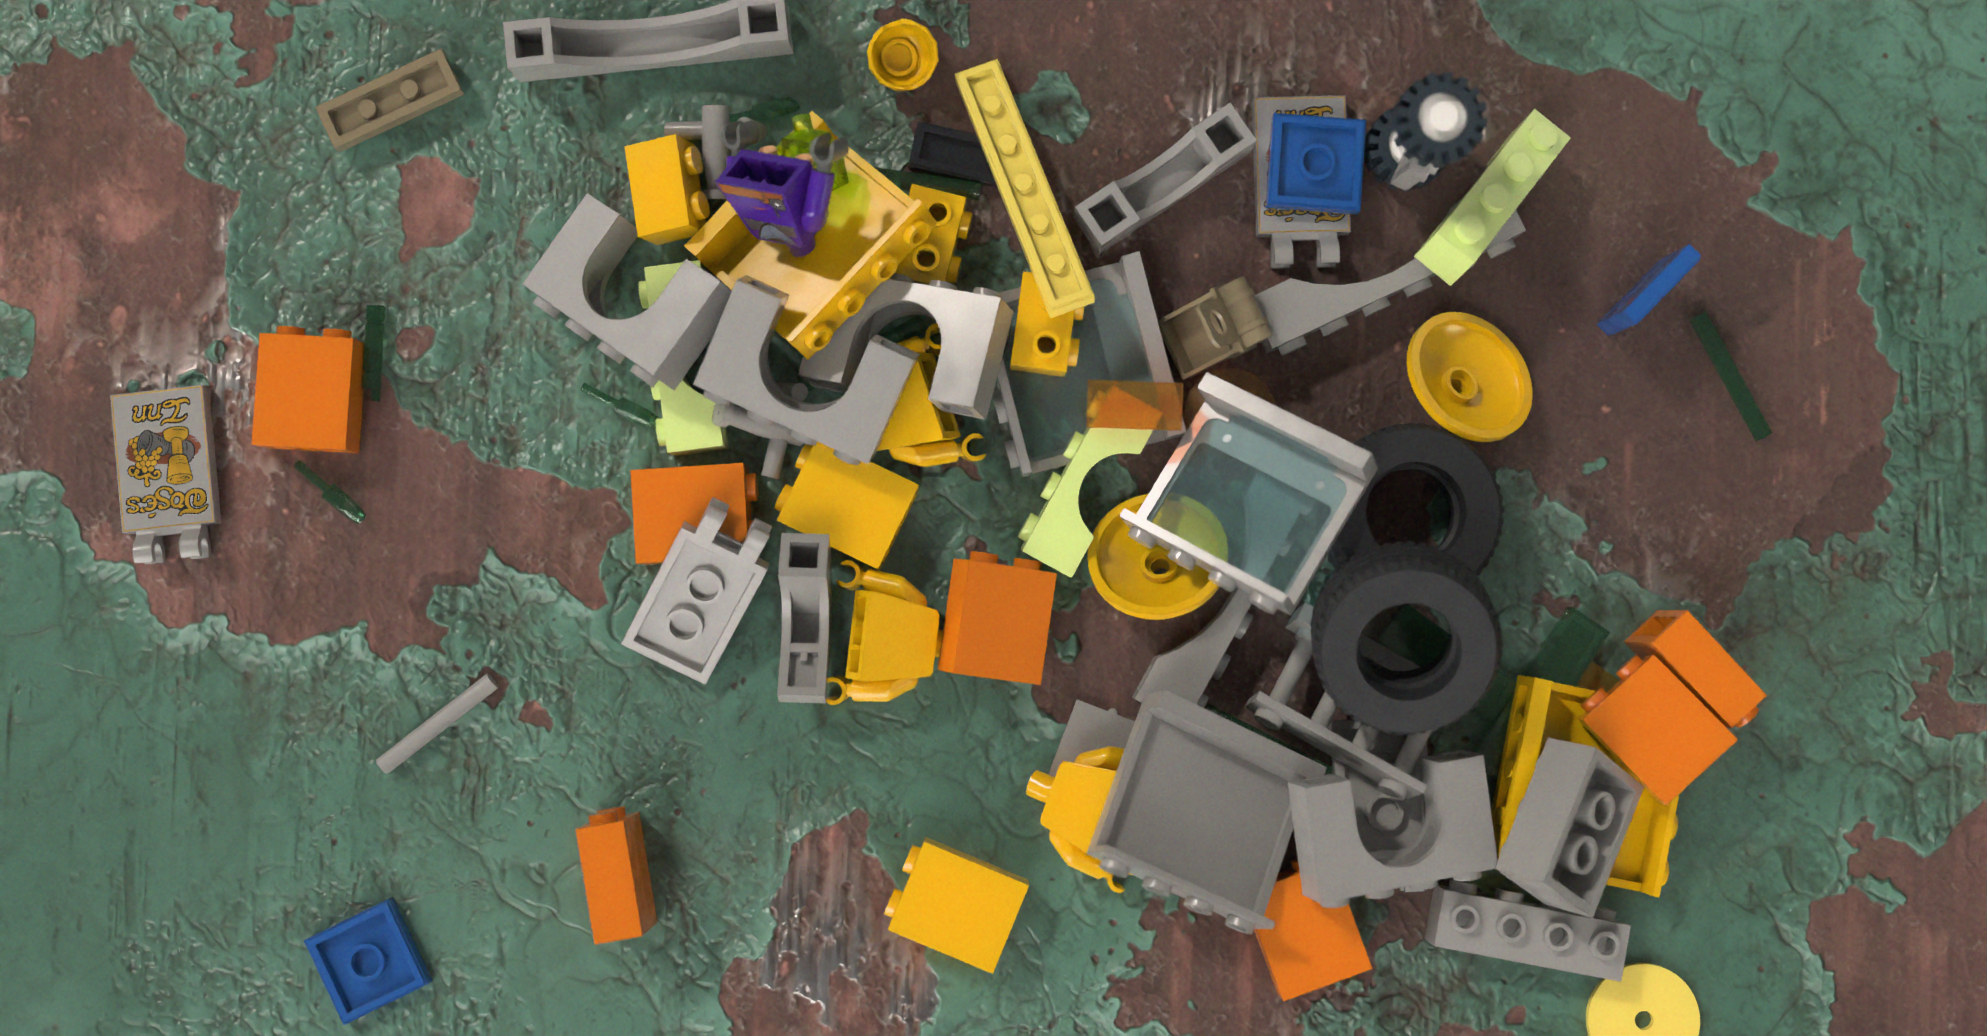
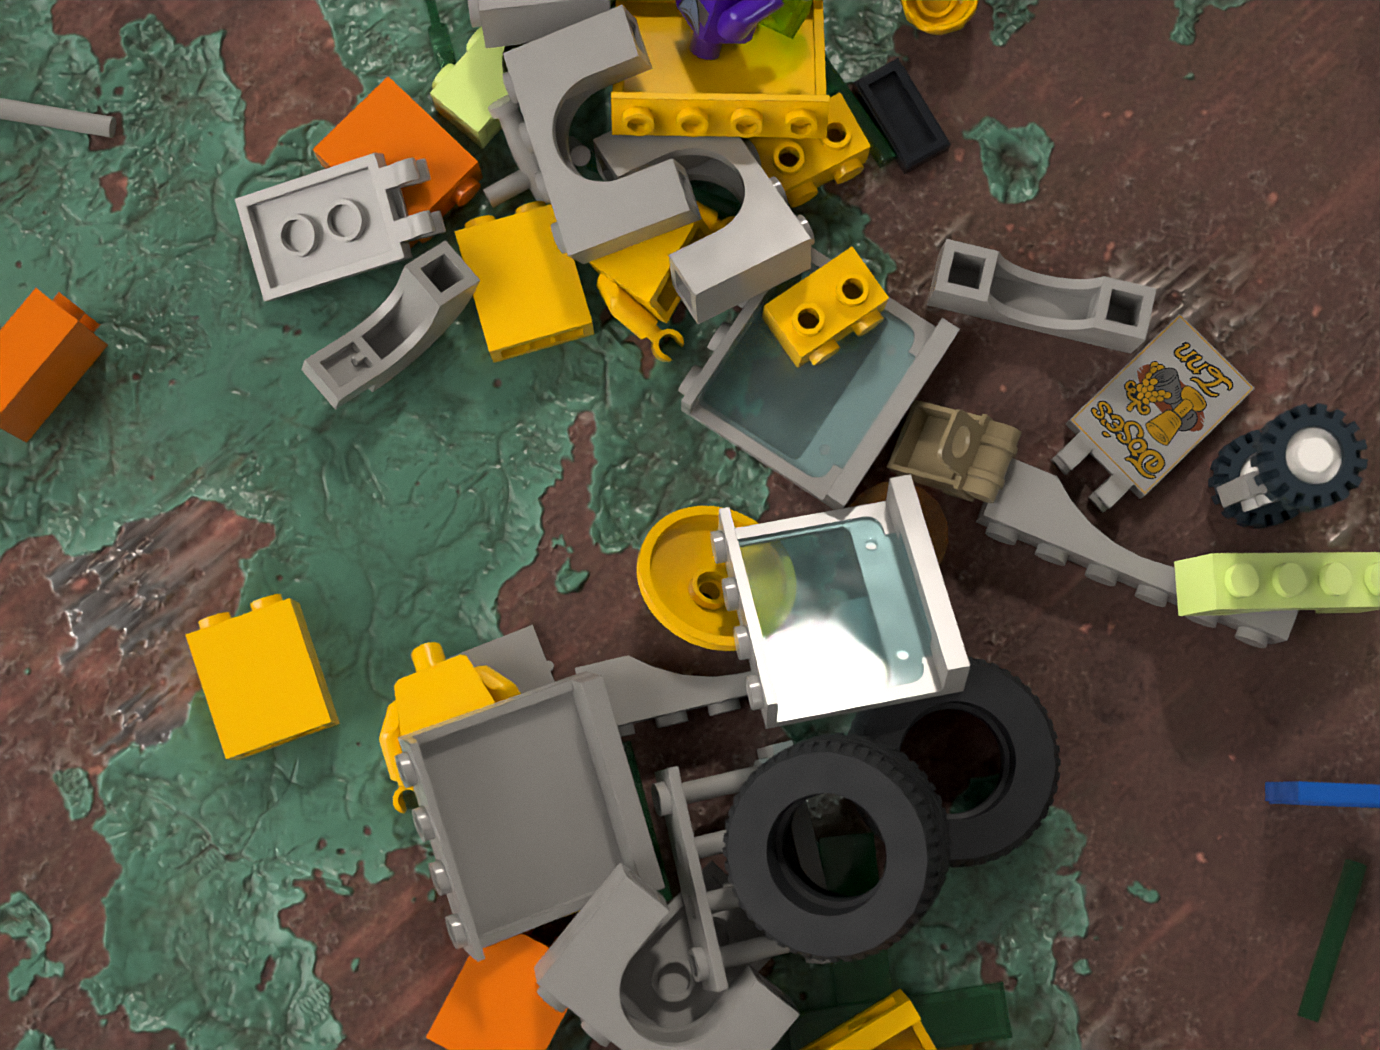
camera: 45 degrees right, 5 degrees down
yellow torso [826,560,943,705] -> none
orange brick [937,551,1057,685] -> none
light yellow tile [955,59,1095,318] -> none
yellowish green arch [1018,386,1163,578] -> none
clear orange tile [1086,380,1183,431] -> none
blue tile [1265,113,1366,215] -> none
yellow dish [1407,312,1533,442] -> none

